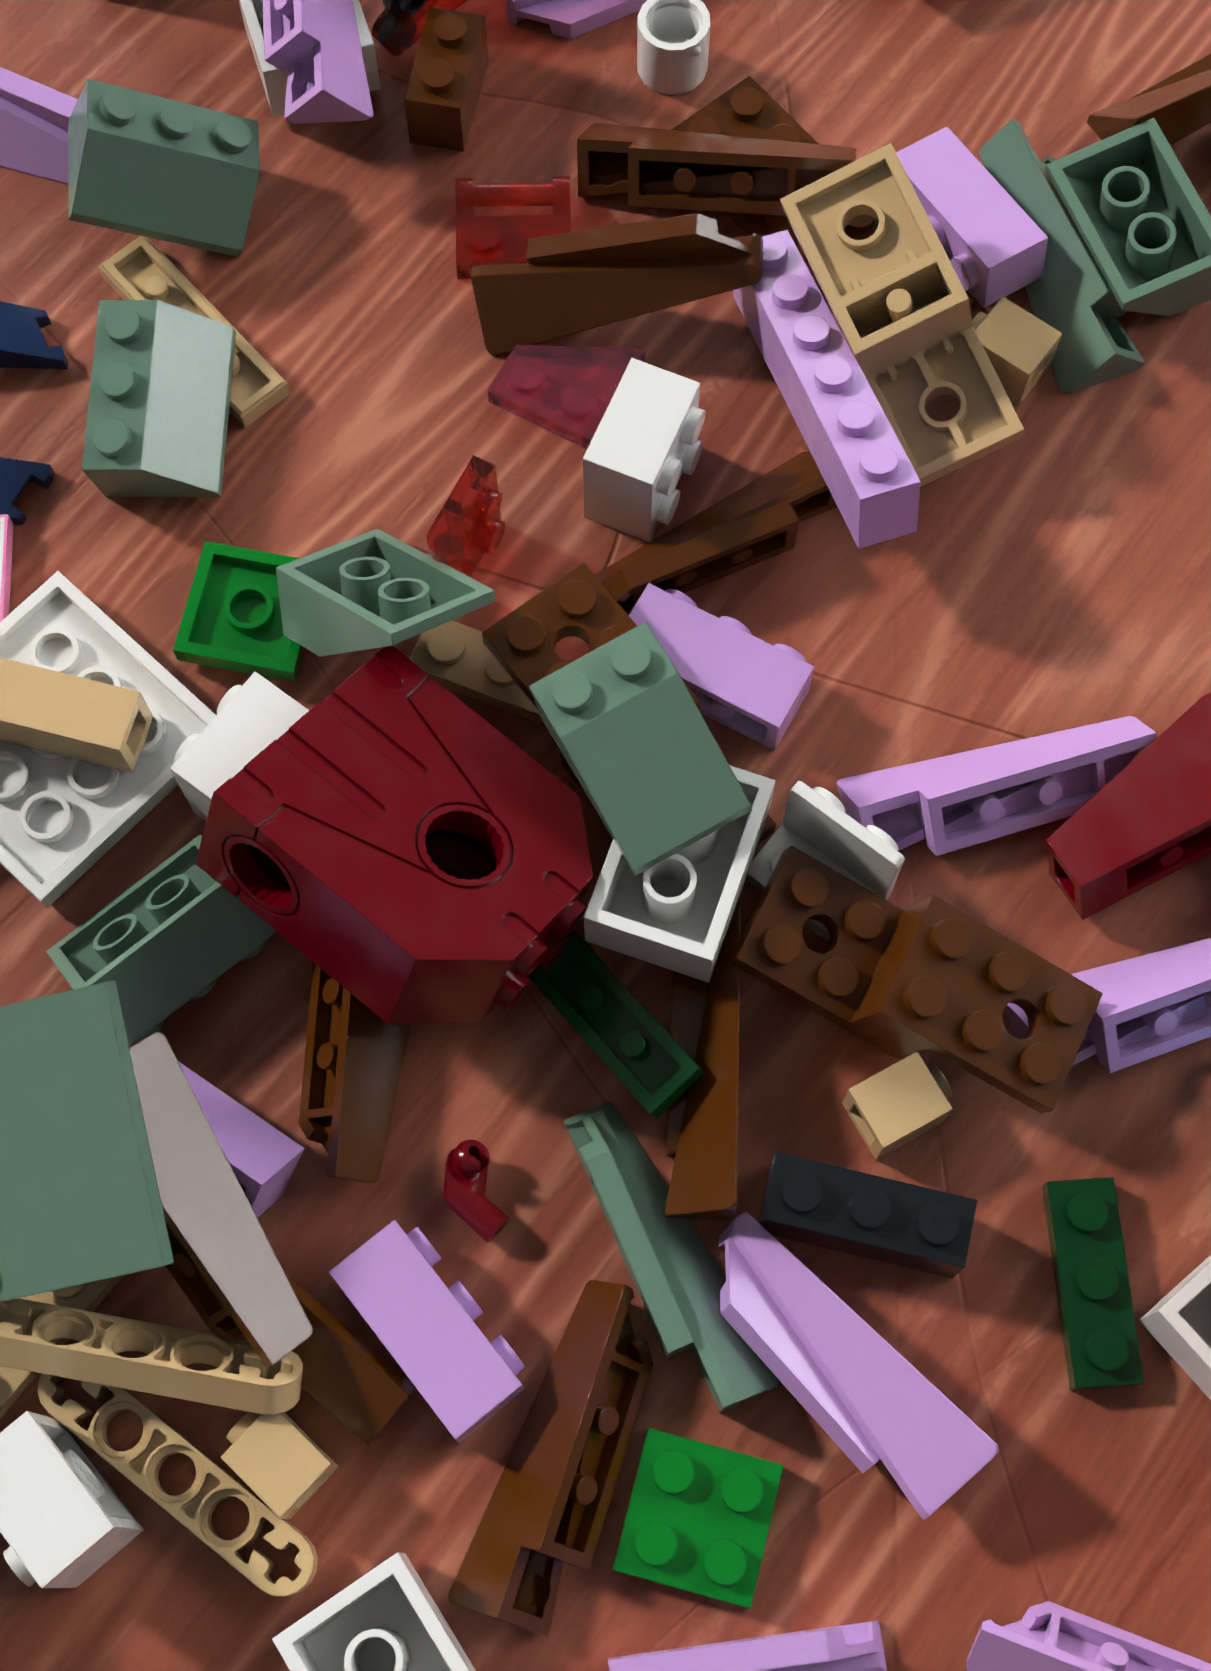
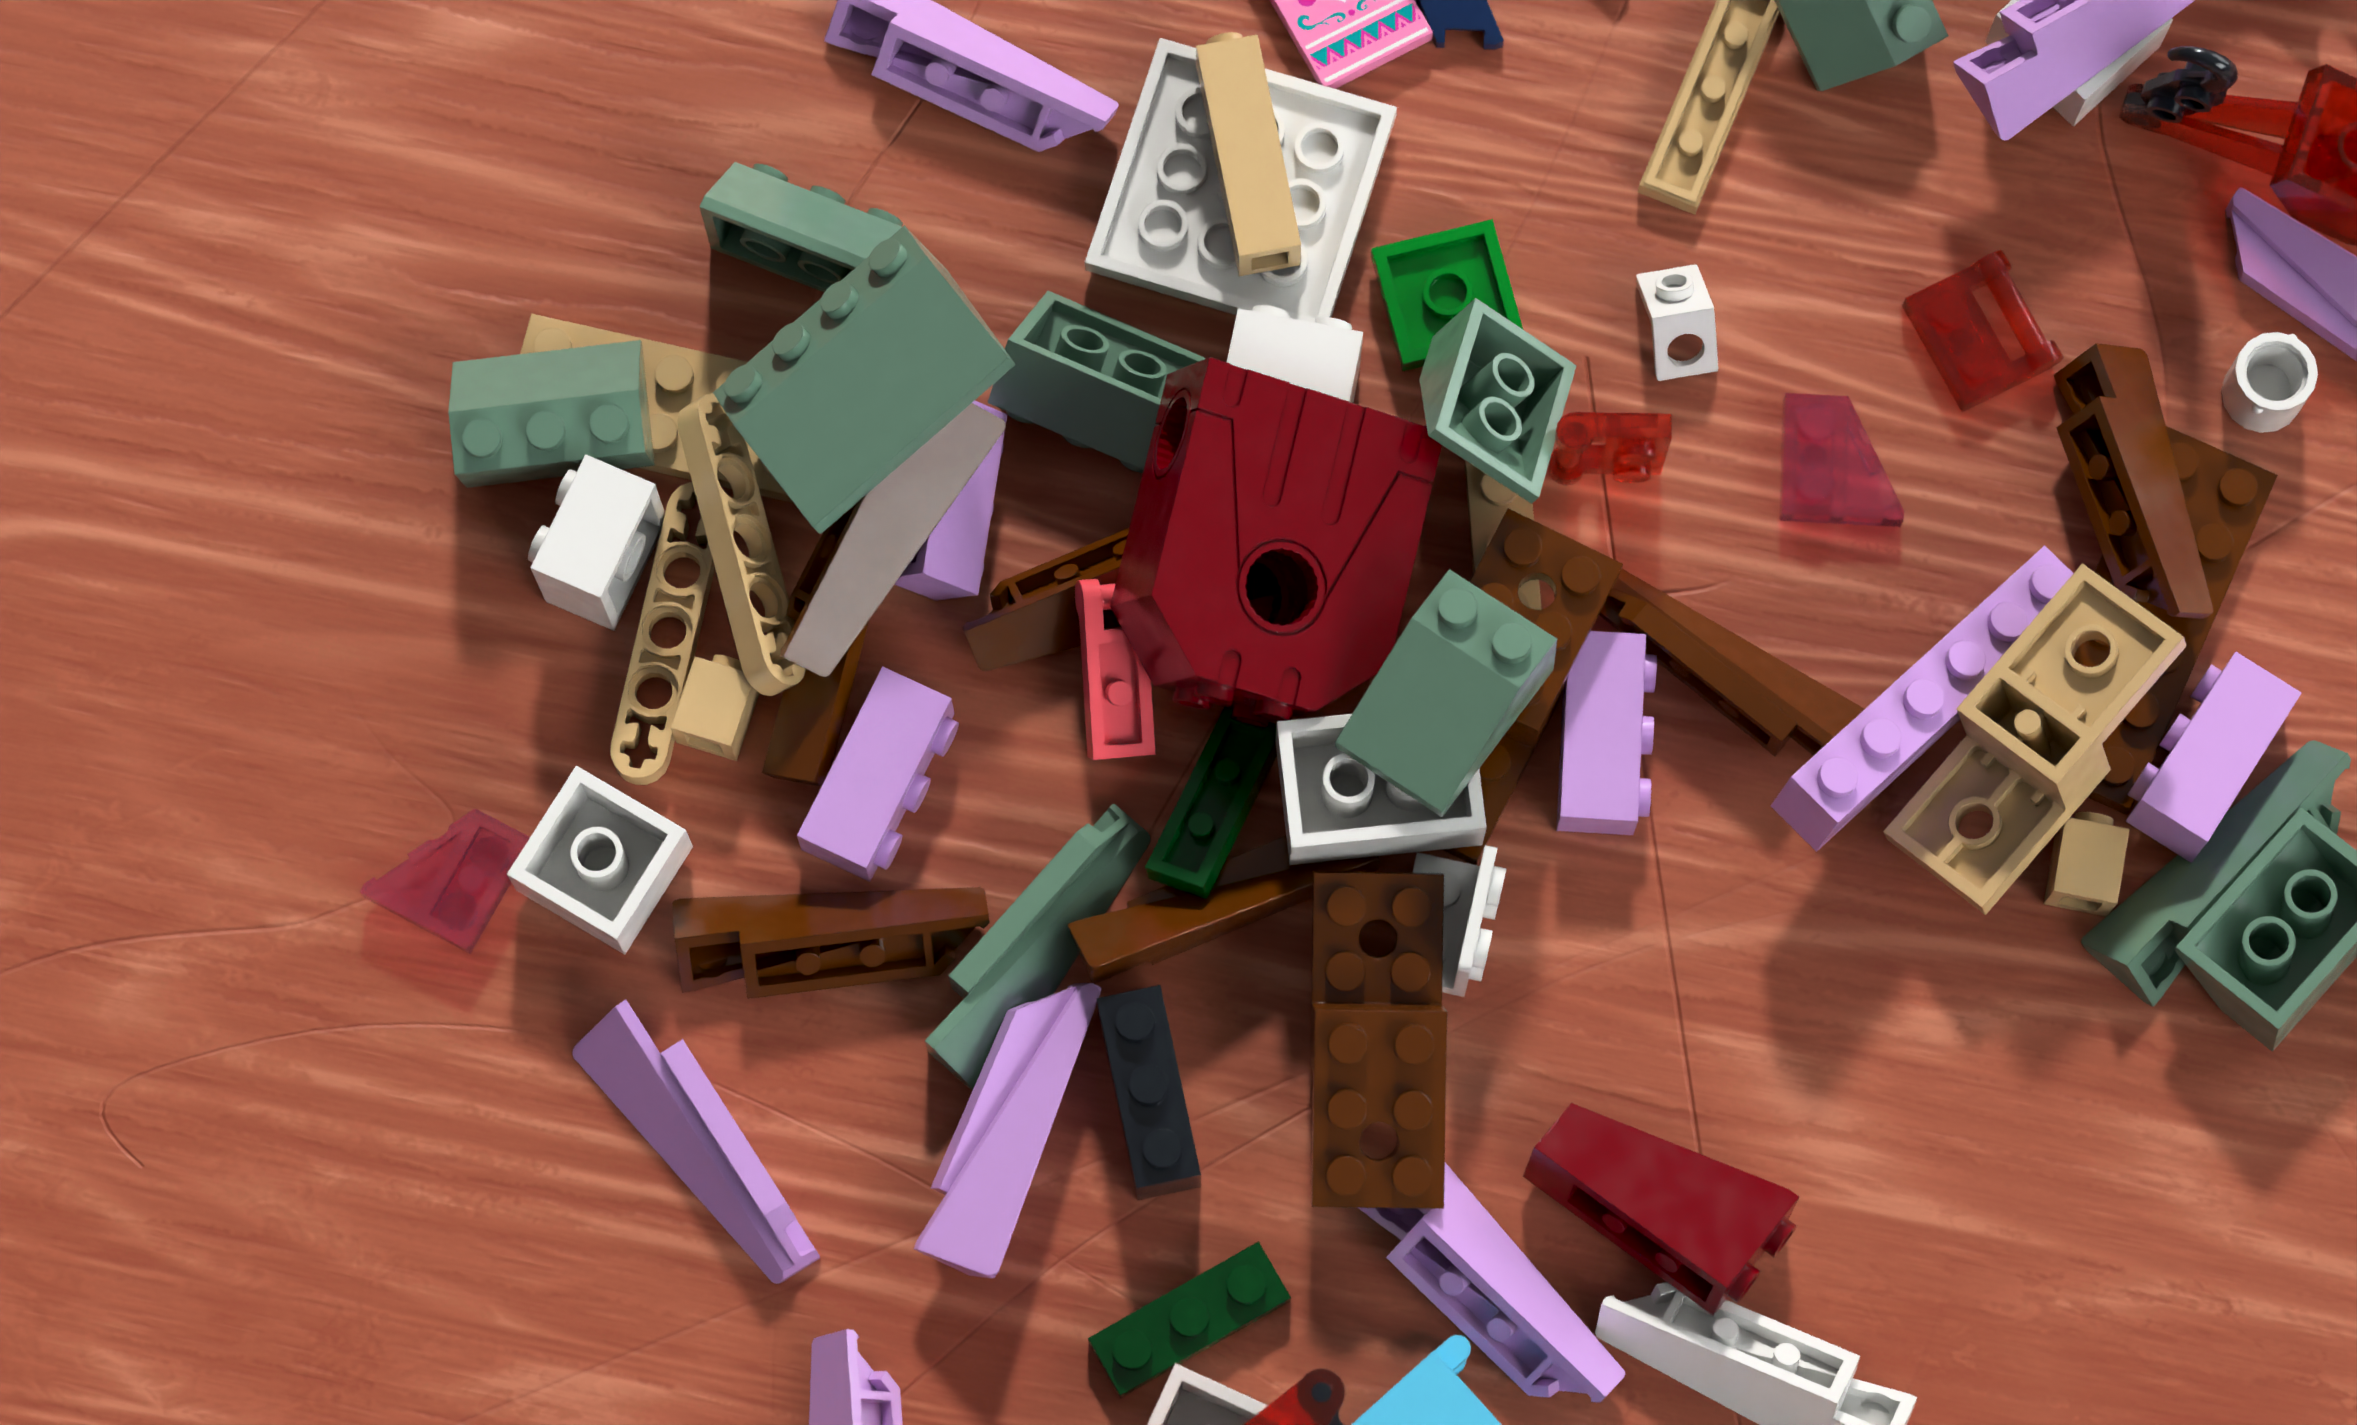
camera: 65 degrees right, 5 degrees up
sand green slope [81,300,236,497] -> none
reddish brown brick [404,7,488,152] -> none
dark red arm [443,1139,510,1243] -> none
reddish brown wedge [471,213,763,356] -> none
white brick [583,358,706,542] -> none
green plate [613,1428,784,1609] -> none
lavender wedge [836,716,1157,856] -> none
tan brick [842,1052,953,1160] -> none
none -> coral plate [1075,579,1156,760]
none -> white bracket [1636,265,1718,381]

